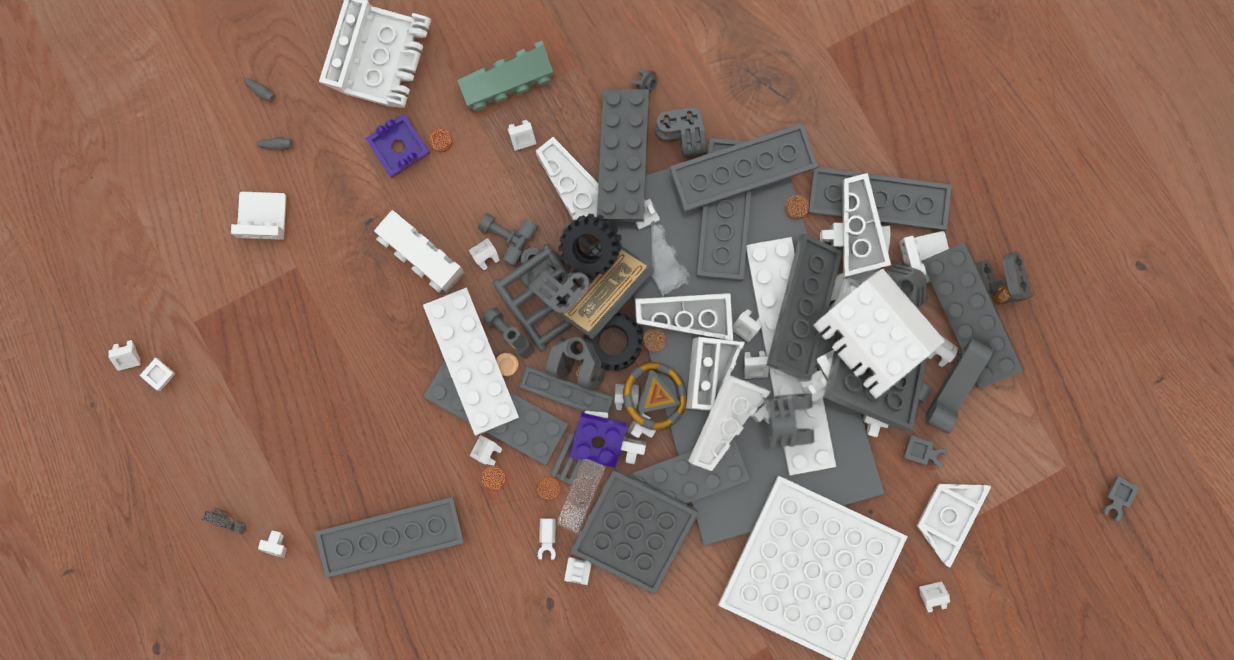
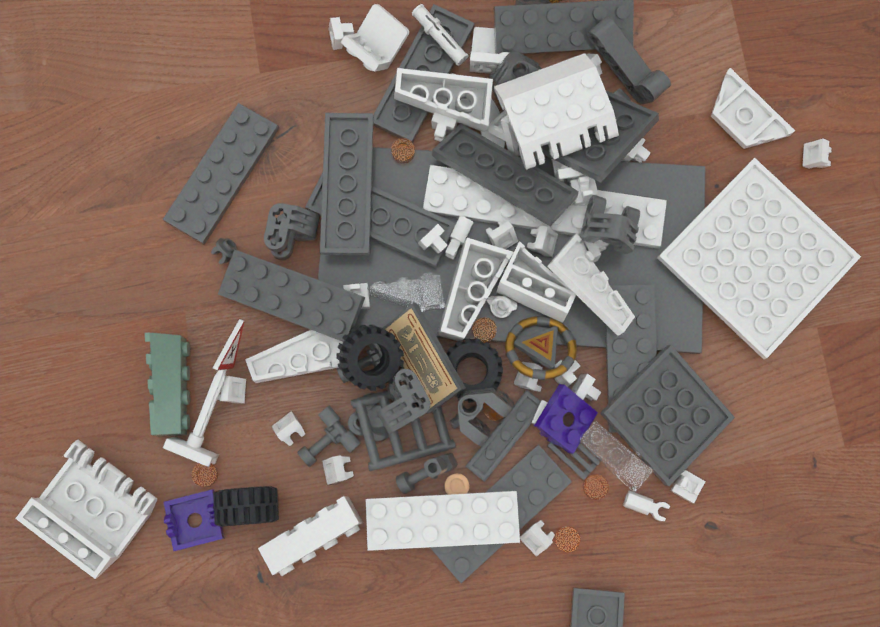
camera: 65 degrees left, 5 degrees down
dark grey plate [903,435,948,467] -> none
none -> dark grey plate [163,103,279,245]
none -> white piece [163,319,245,467]
none -> black tyre [213,486,279,527]
none -> white tile [272,411,305,446]
none -> white tile [329,17,354,50]
none -> white bracket [341,4,409,72]
none -> white pin [412,4,468,66]
none -> white tile [418,224,447,254]
none -> white bar [445,216,473,260]
none -> white piece [487,296,517,318]

